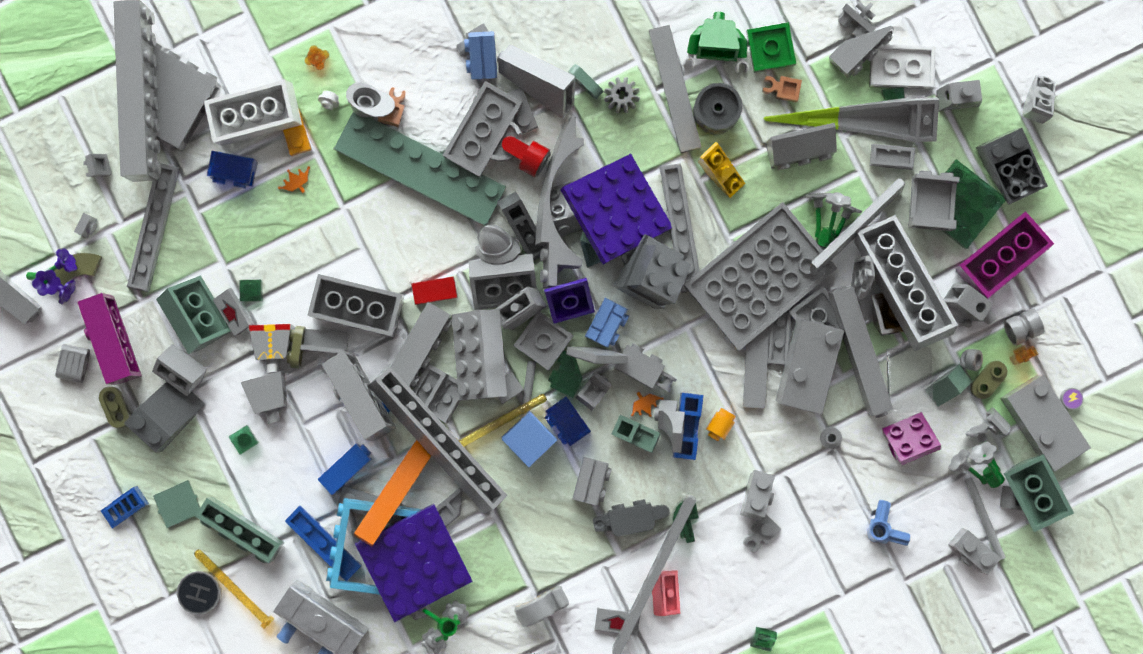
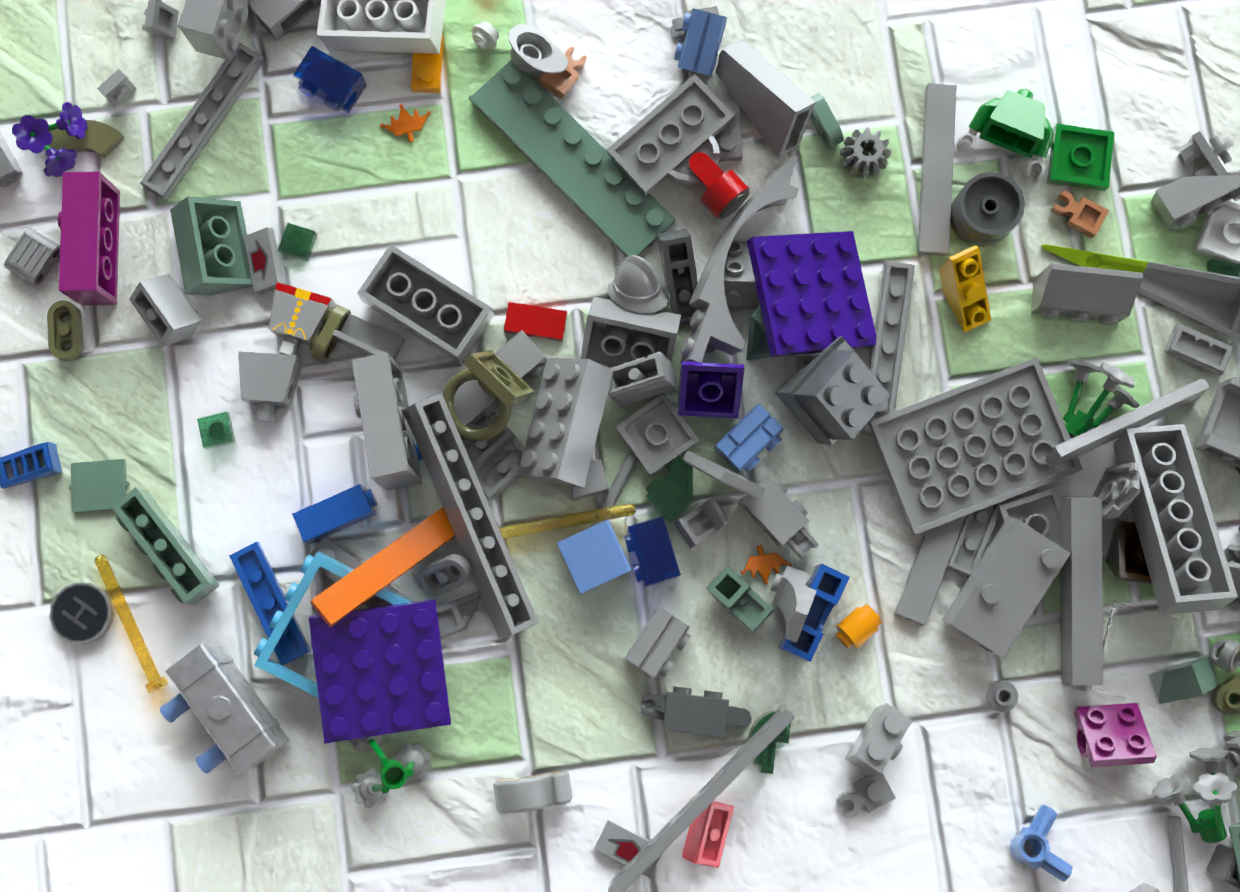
camera: 20 degrees right, 5 degrees down
dark grey slope [124,382,206,453] -> none
none -> light grey plate [418,554,472,596]
none -> olive tile [443,350,535,441]

